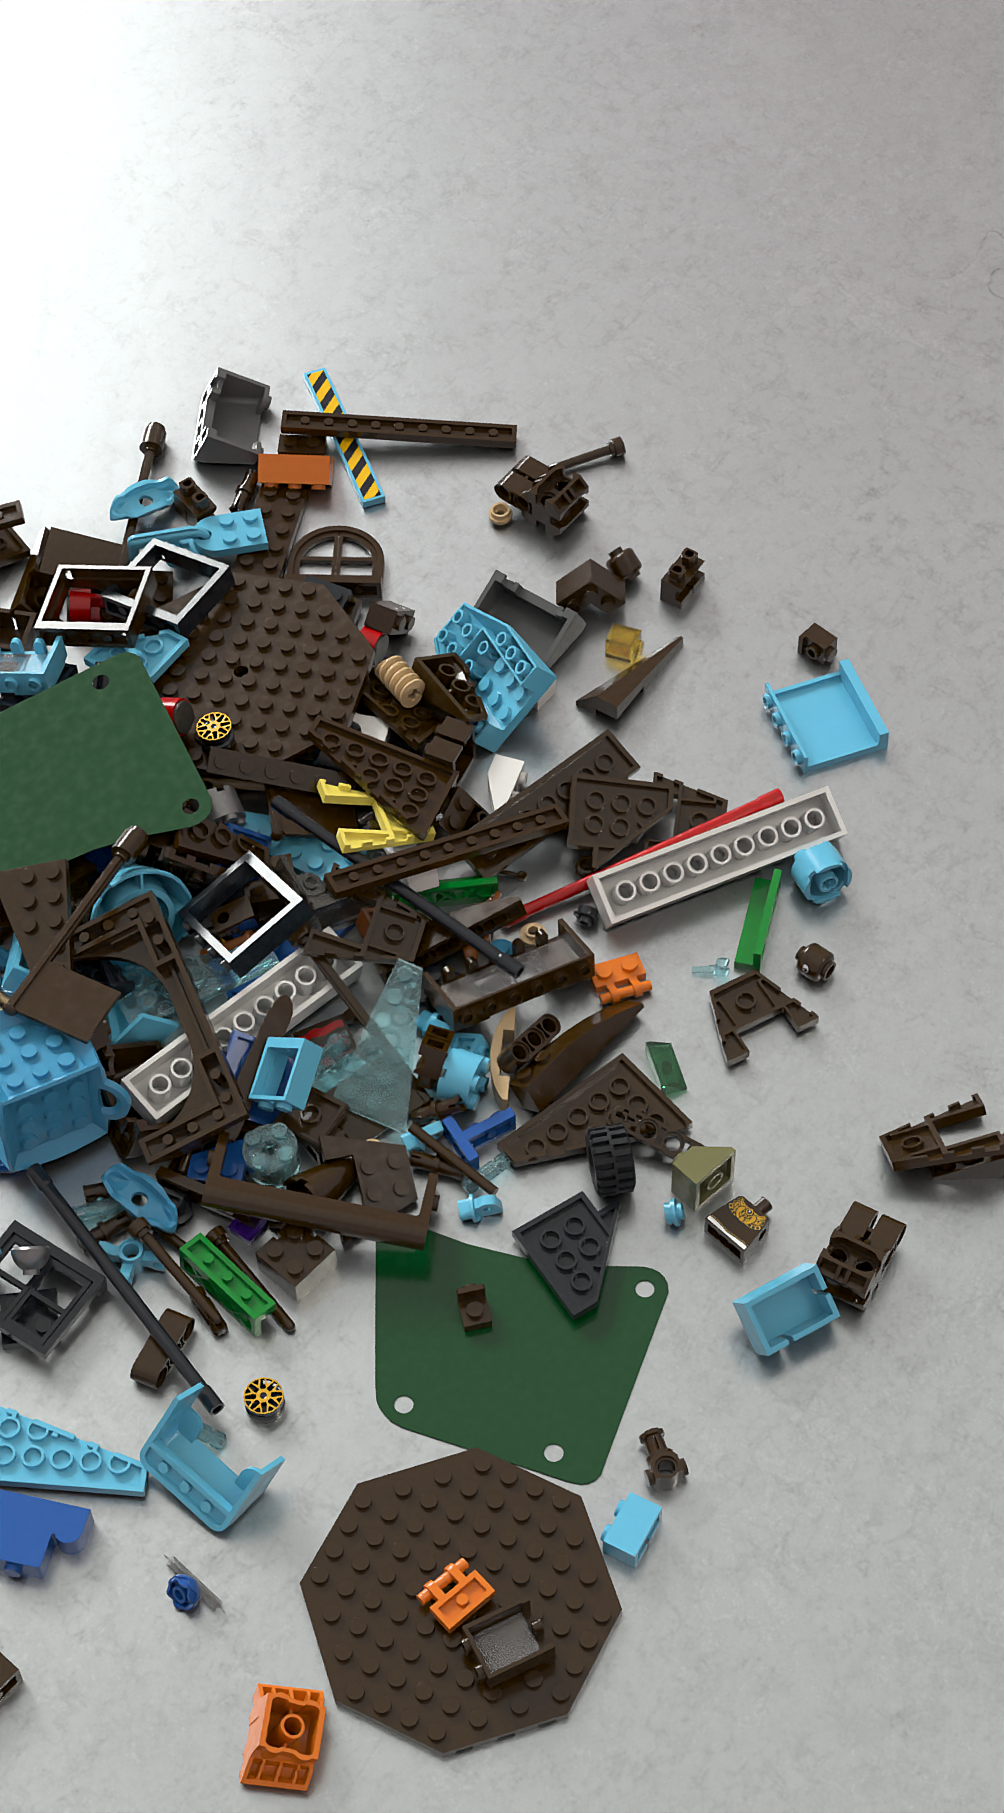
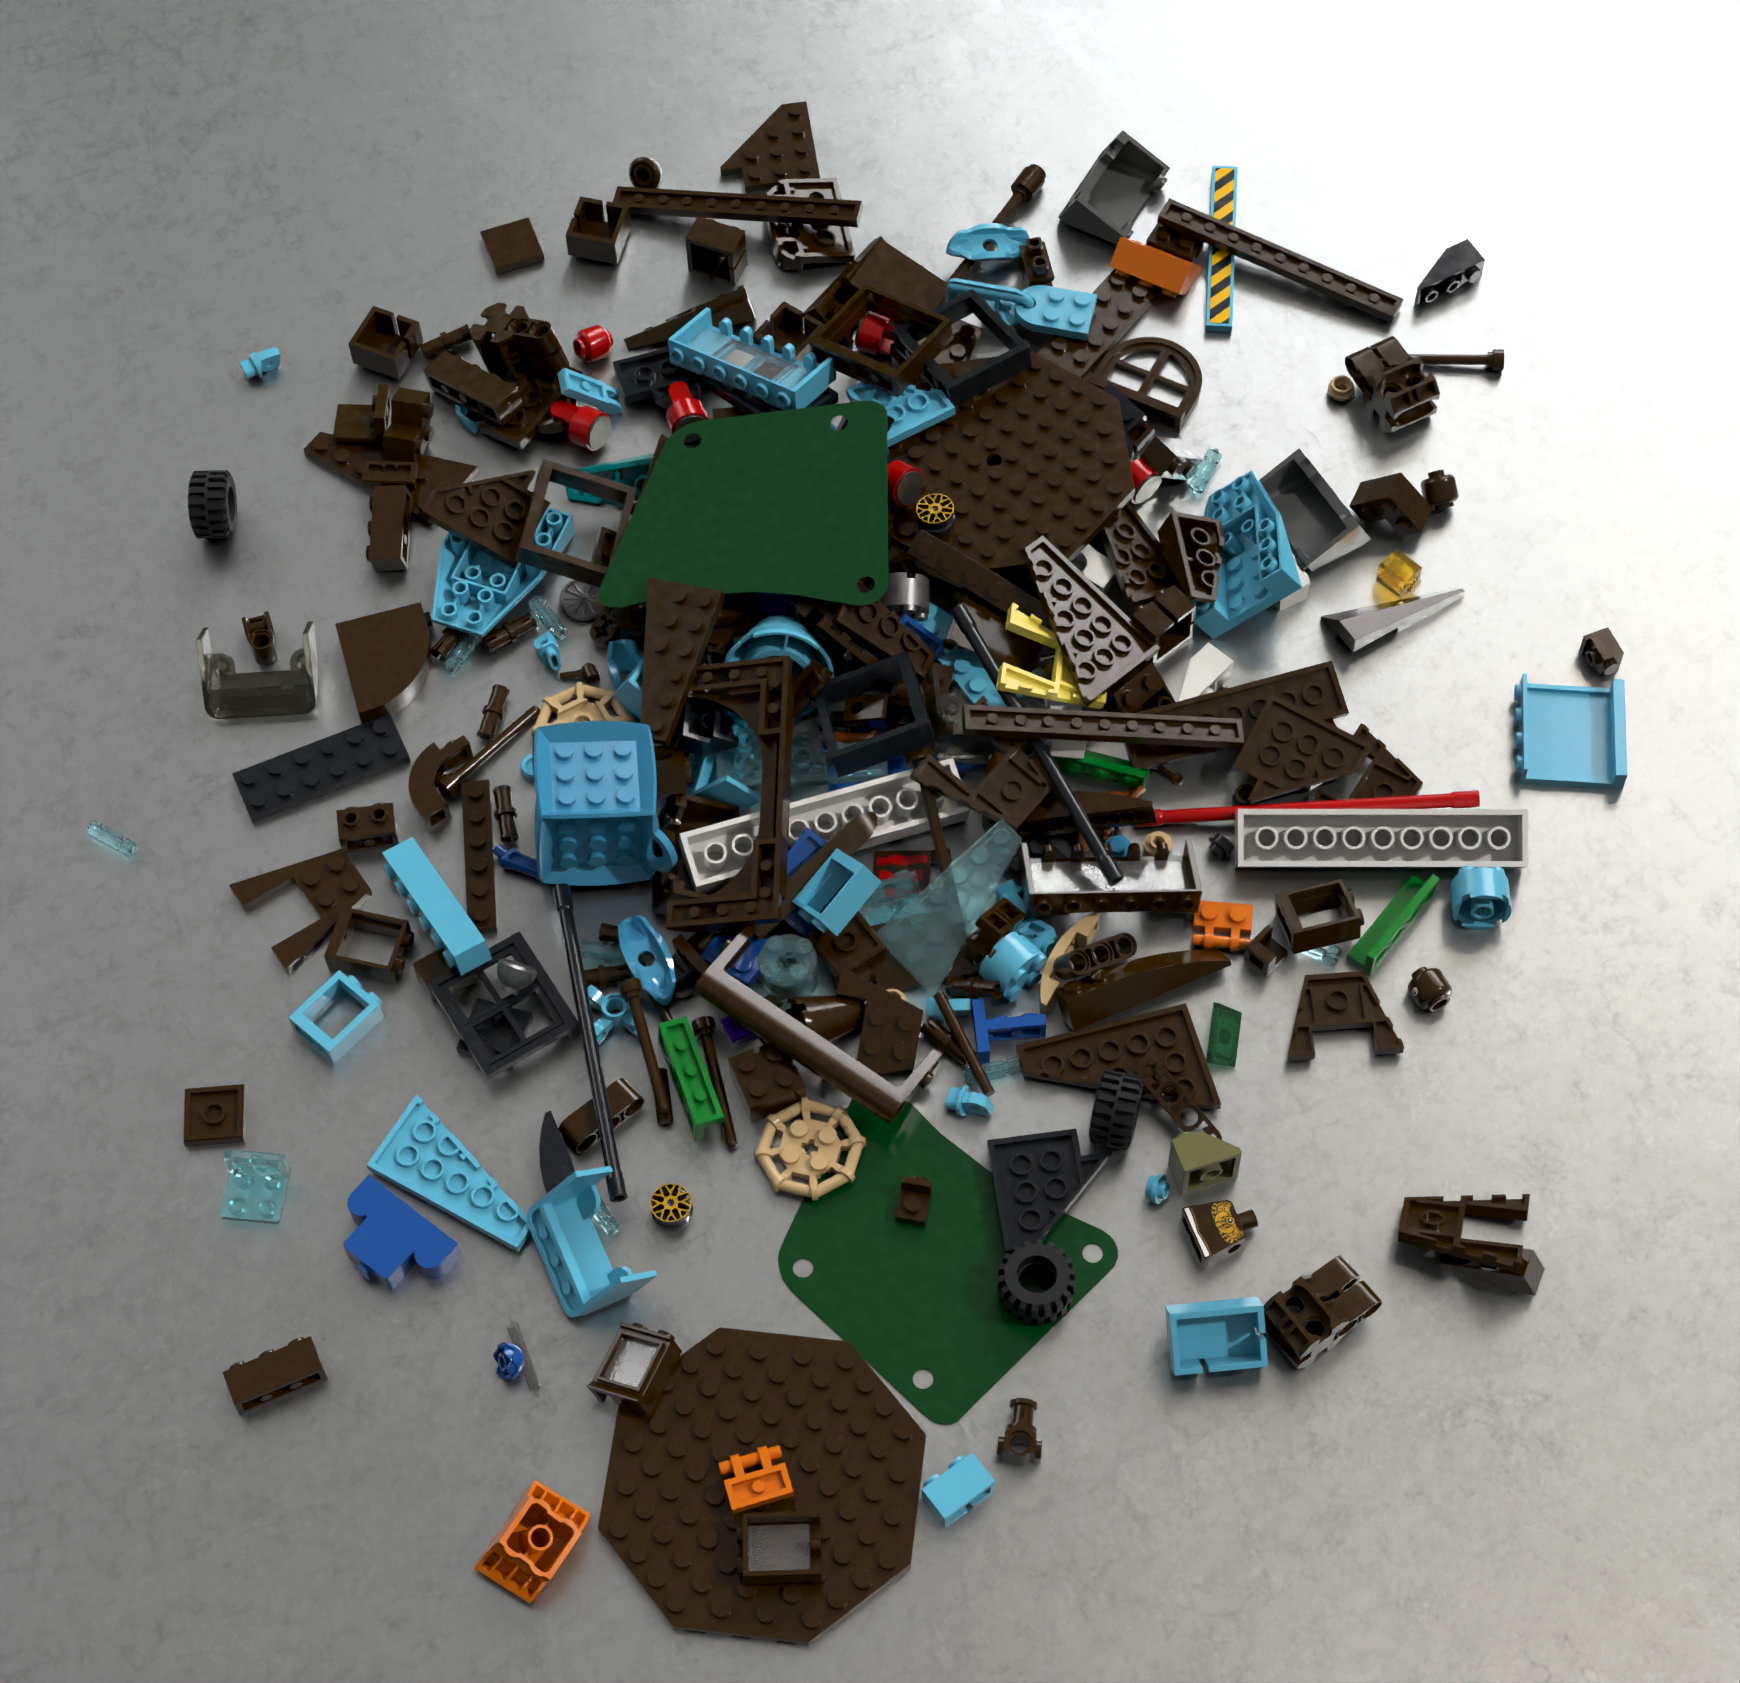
camera: 25 degrees right, 5 degrees up
dark brown flag [3,825,148,1044] -> none
dark brown pin [229,469,258,513] -> none
tan piece [375,655,425,708] -> none
dark brown hips [660,548,705,609] -> none
none -> black slope [539,1111,575,1194]
none -> dark brown window [587,1322,682,1416]
none -> tan plate [753,1097,866,1201]
none -> dark brown hinge [791,659,834,717]
none -> black tyre [998,1239,1076,1325]
none -> clear light blue axle [1189,448,1222,494]
none -> dark brown panel [1244,924,1288,977]
none -> dark brown window [1275,879,1364,954]
none -> black slope [1414,239,1485,306]

